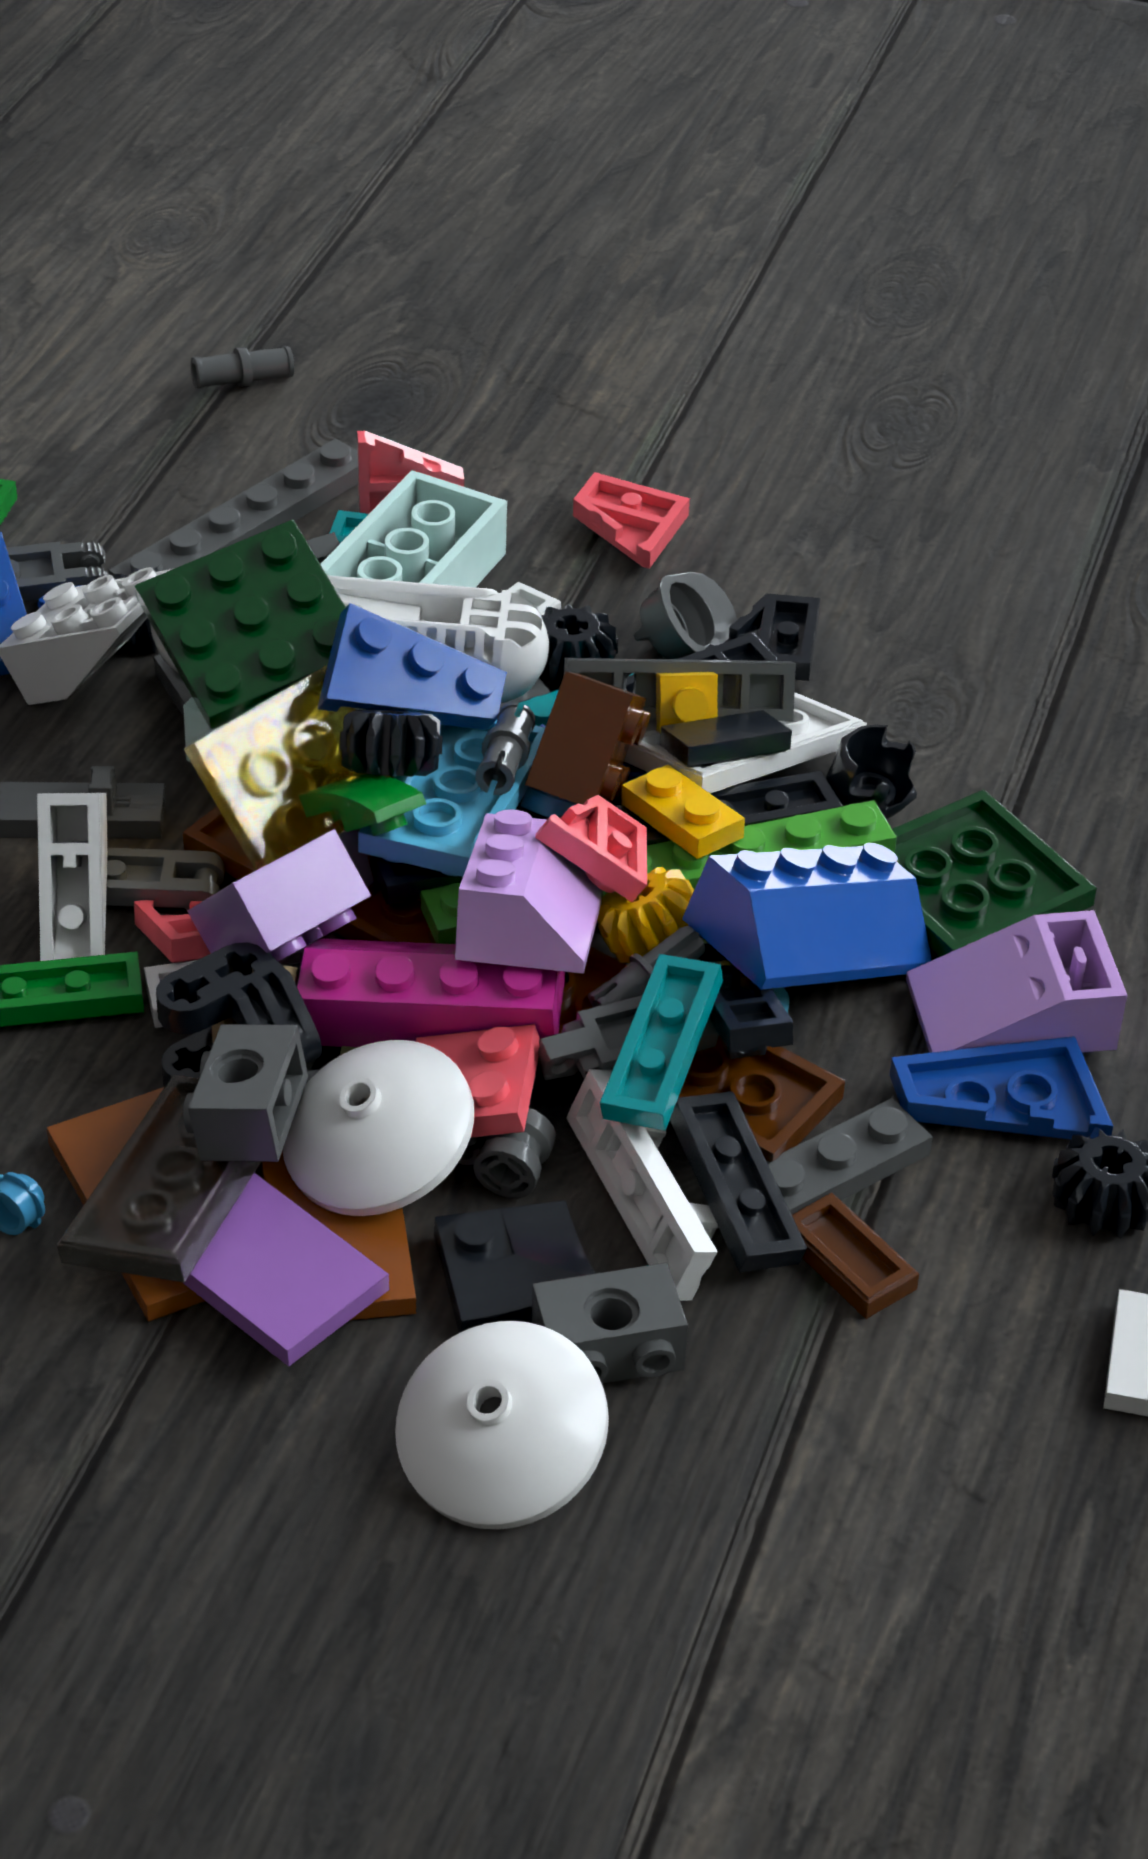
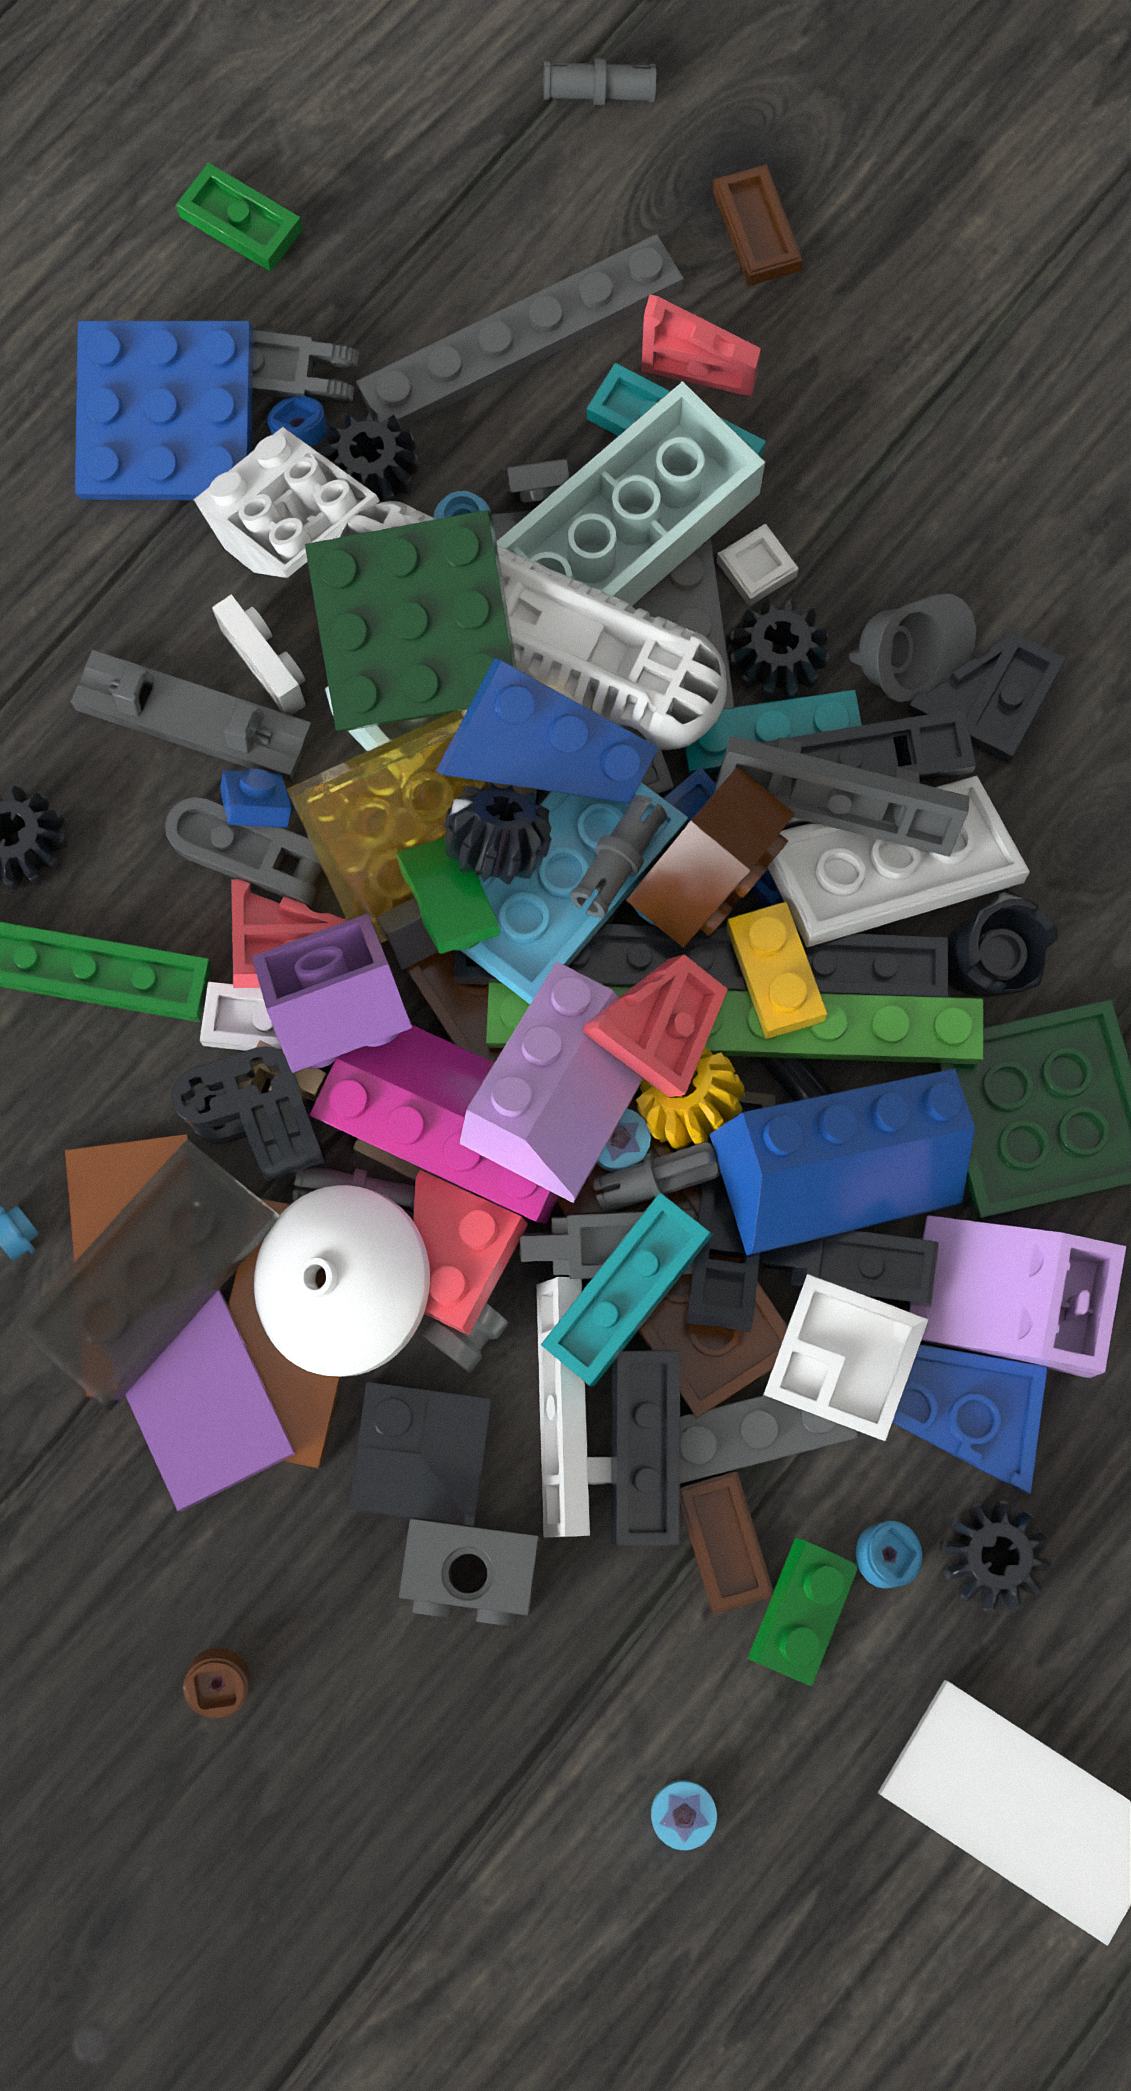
camera: 25 degrees right, 35 degrees up
white slope [37,793,108,961] -> none
dark grey brick [183,1024,308,1162] -> none
white dish [395,1321,609,1529] -> none
coral wing [573,472,690,569] -> none
yellow plate [656,672,718,733] -> none
black tile [660,710,792,768] -> none
none -> reddish brown tile [183,1648,250,1718]
none -> white plate [212,594,306,716]
none -> blue plate [220,769,291,828]
none -> tile [596,1109,651,1172]
none -> medium azure tile [651,1780,717,1850]
none -> reddish brown tile [713,164,803,286]
none -> green plate [747,1537,858,1687]
none -> black hinge [760,1231,939,1307]
none -> white plate [764,1274,929,1441]
none -> dark azure tile [855,1521,923,1588]

